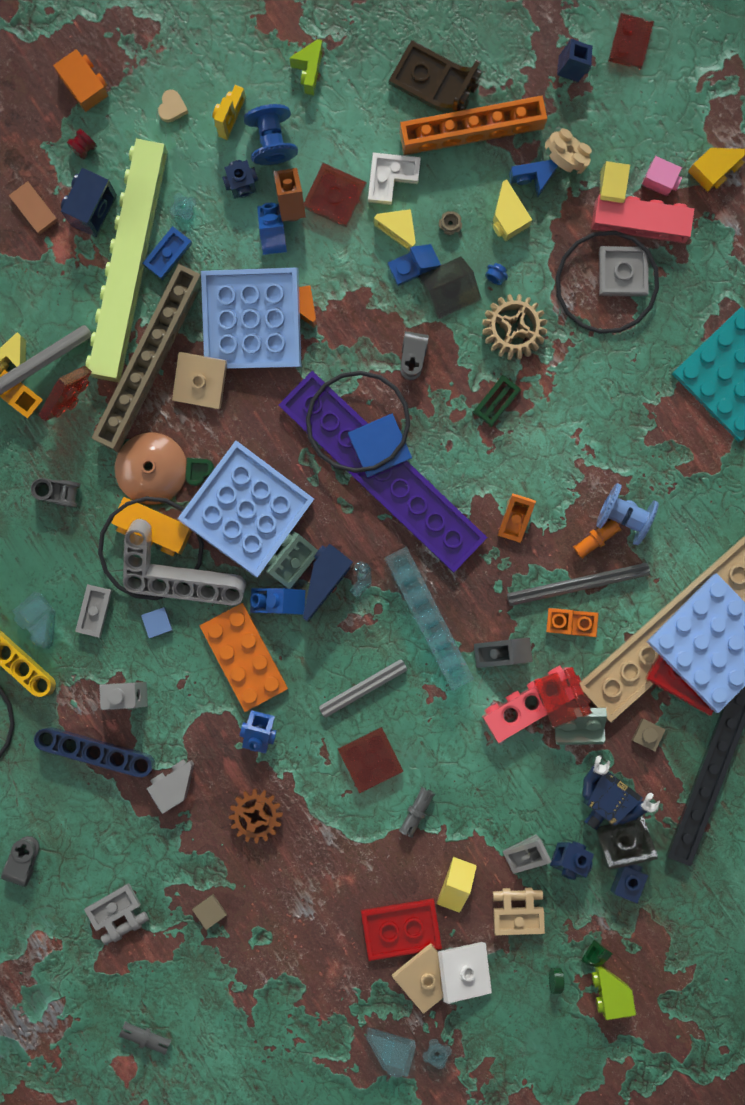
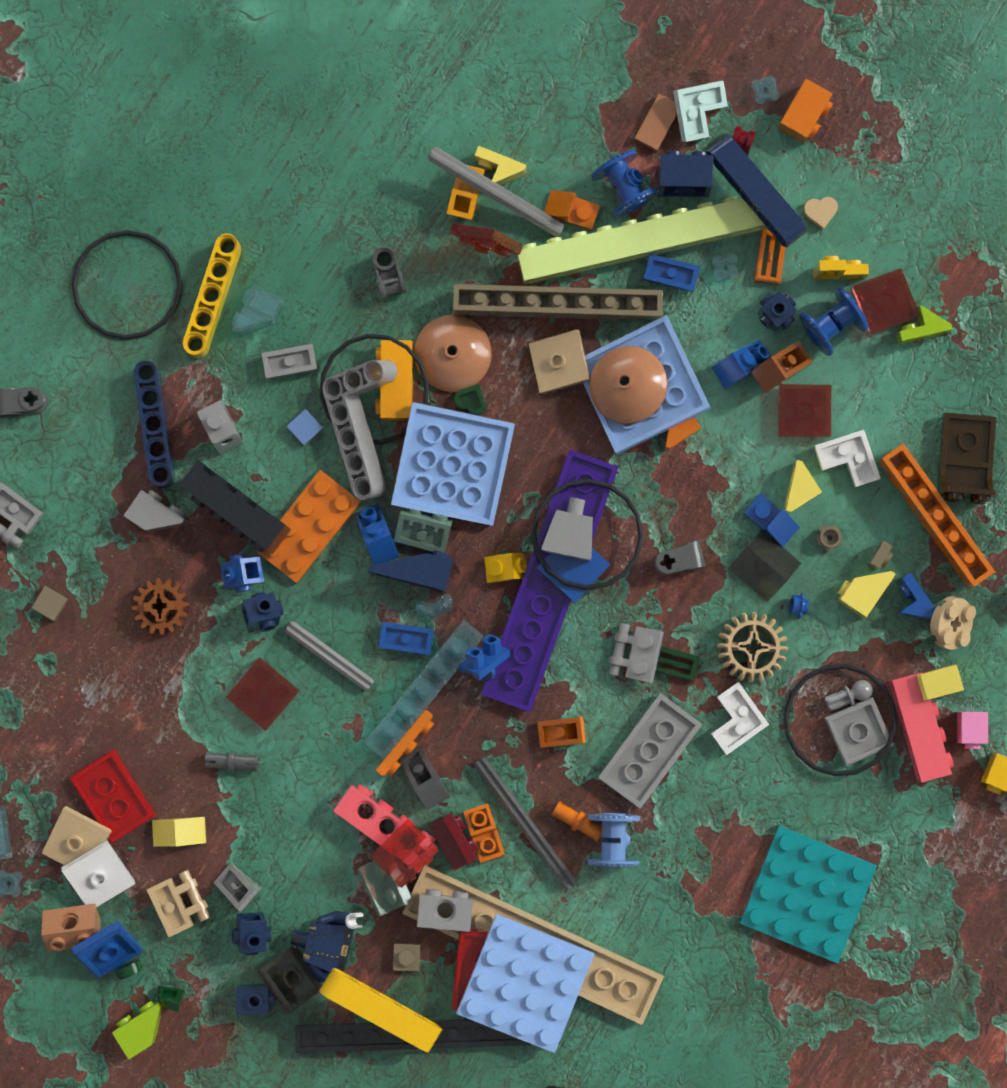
camera: 75 degrees right, 0 degrees up
none -> nougat brick [41,904,101,952]
none -> blue tile [72,920,143,978]
none -> black wedge [179,460,291,554]
none -> dark blue brick [241,592,283,633]
none -> yellow beam [319,968,442,1053]
none -> orange tile [375,709,434,777]
none -> blue plate [378,622,434,655]
none -> light grey brick [417,889,473,932]
none -> dark red bracket [430,812,479,870]
none -> blue hips [459,634,510,681]
none -> yellow bracket [484,553,527,583]
none -> light grey torso [541,497,593,562]
none -> orange slope [544,190,600,231]
none -> nougat dish [589,346,668,424]
none -> blue hose [591,150,658,218]
none -> light grey plate [598,693,702,809]
none -> light grey plate [609,623,664,683]
none -> light aqua plate [673,81,728,142]
none -> dark blue beam [706,135,808,248]
none -> white plate [711,682,769,755]
none -> clear light blue plate [751,76,780,104]
none -> orange tile [754,229,785,285]
none -> light grey axle [825,680,873,711]
none -> clear red plate [852,268,920,335]
none -> dark tan plate [867,541,893,570]

